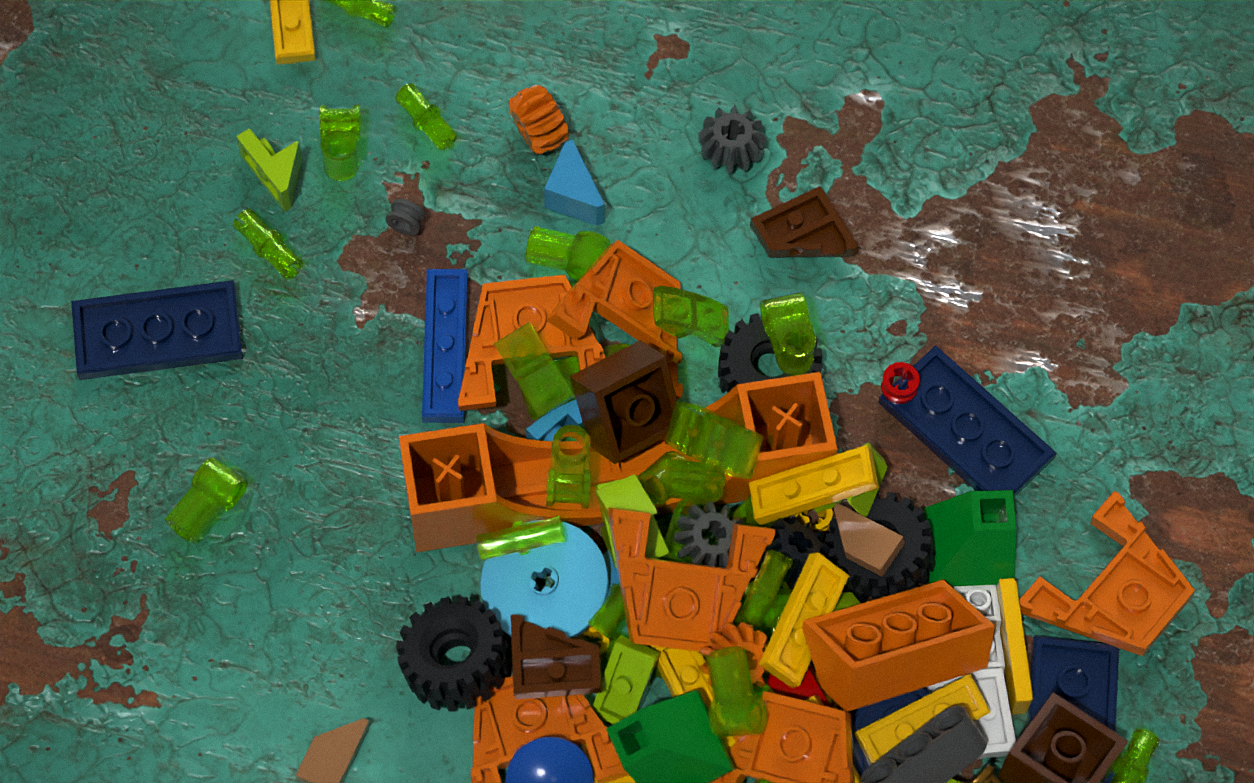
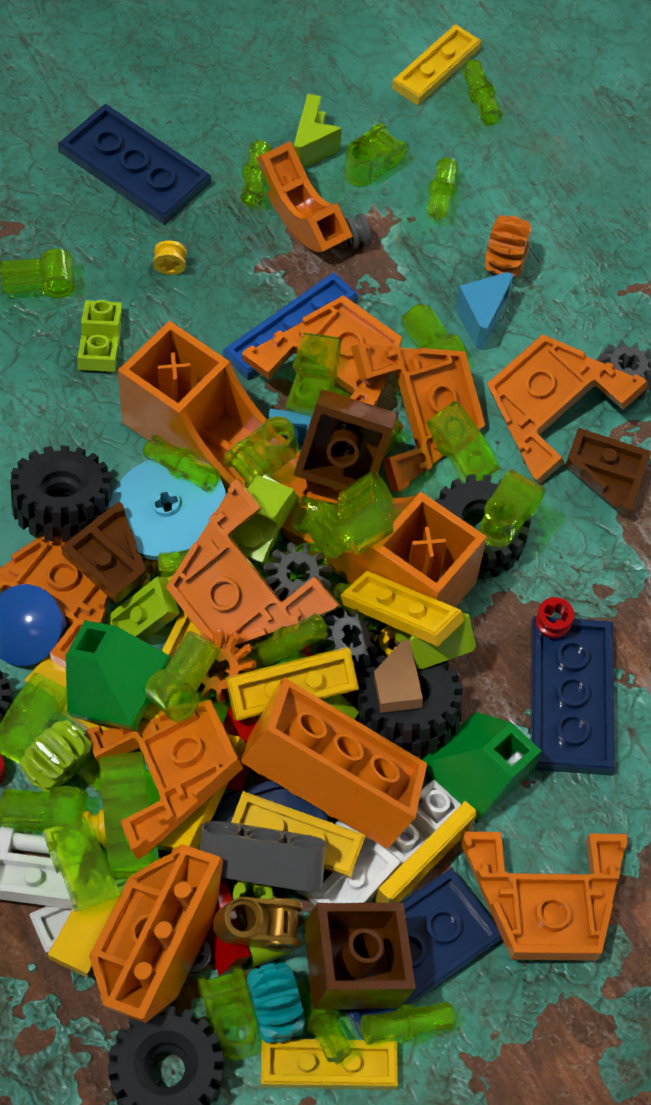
camera: 45 degrees right, 5 degrees down
none -> lime slope [77,300,122,372]
none -> yellow bush [153,240,187,275]
none -> orange arch [256,141,352,252]
none -> orange wing [487,334,648,486]

